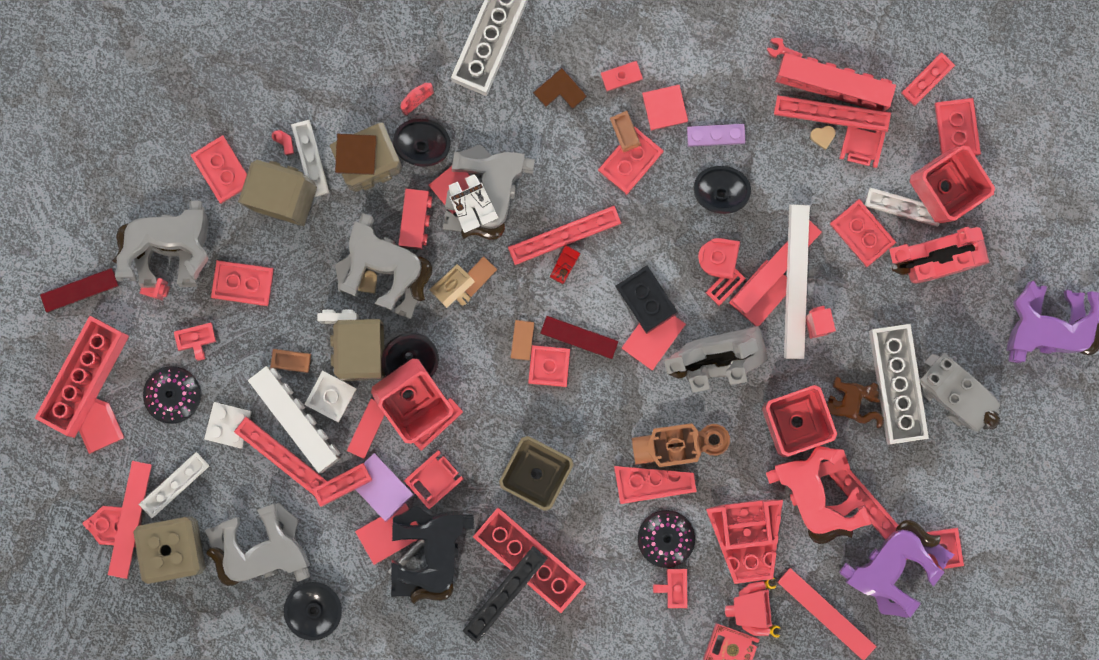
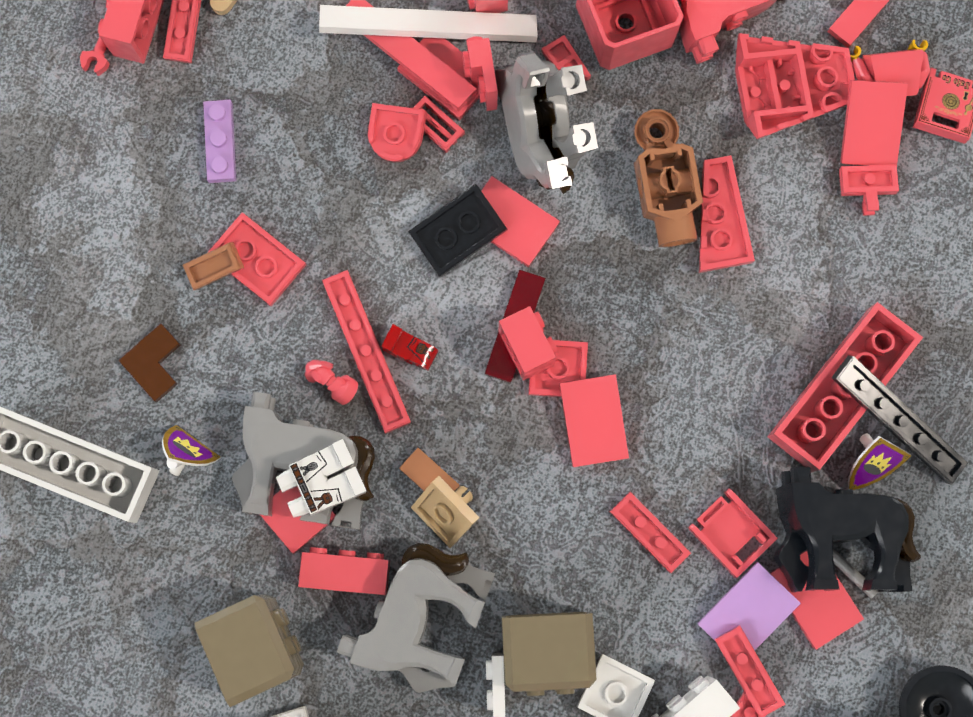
camera: 90 degrees left, 5 degrees down
reddish brown tile [335,134,377,175] -> none
coral tile [347,399,385,459] -> none
tan tile [358,270,377,294] -> none
coral plate [371,359,453,444] -> none
black dish [381,333,439,377] -> none
black dish [393,119,451,167] -> none
coral tile [401,83,434,116] -> none
dark tan plate [499,436,573,511] -> none
nougat tile [511,320,534,361] -> none
coral plate [601,61,643,92] -> none
black dish [638,510,695,568] -> none
coral tile [642,85,688,131] -> none
black dish [693,166,751,214] -> none
none -> shield [162,425,221,476]
none -> coral arm [305,359,358,405]
none -> coral plate [462,36,498,111]
none -> coral brick [498,306,558,381]
none -> coral tile [541,35,591,81]
none -> coral tile [559,374,629,467]
none -> coral tile [840,80,908,165]
none -> shield [847,433,912,490]

